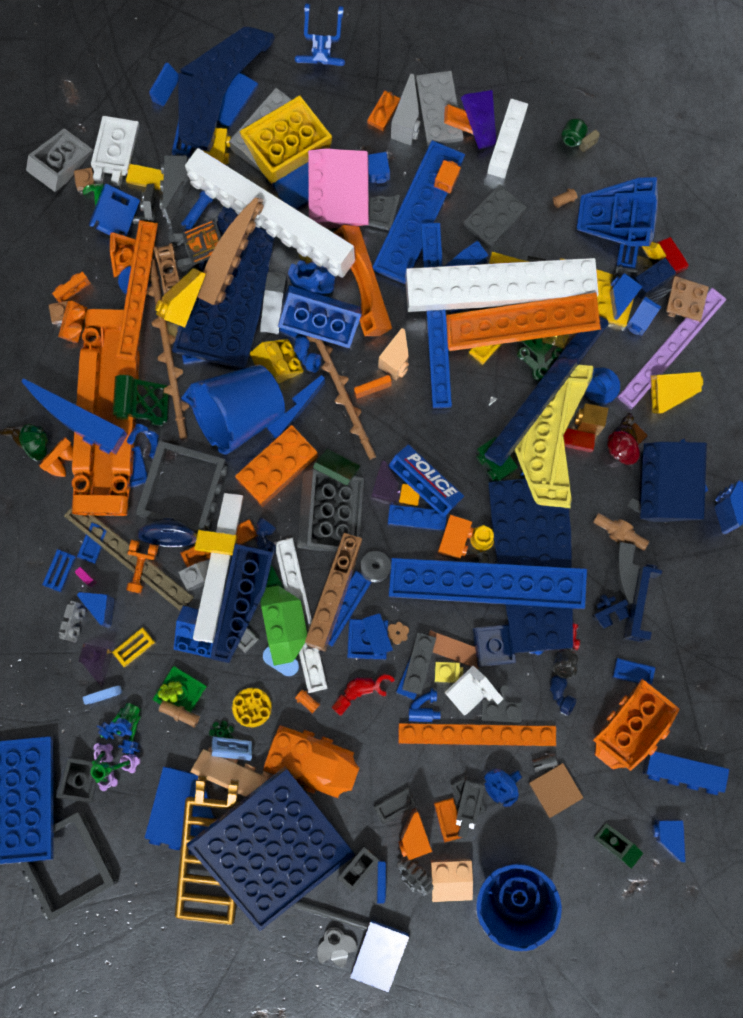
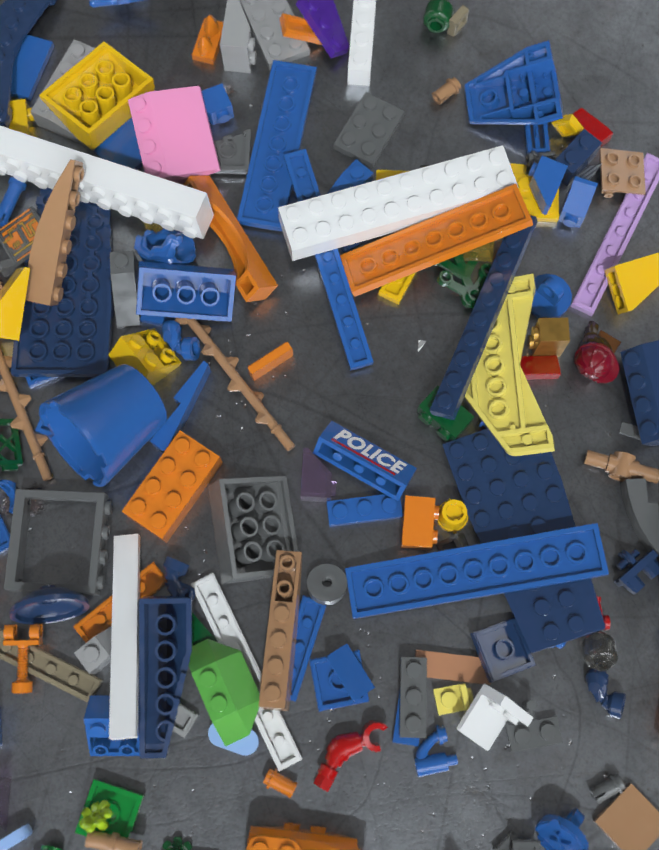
camera: 10 degrees left, 5 degrees down
yellow tile [112,627,156,667] -> none
yellow tile [195,530,237,555] -> none
yellow tile [232,688,272,727] -> none
dark green tile [313,449,360,485] -> none
light nougat slope [378,328,409,381] -> none
medium nougat plant [388,622,409,645] -> none
orange plate [398,723,556,746] -> none
light orange tile [399,484,420,506] -> none
orange brick [434,160,461,194] -> none

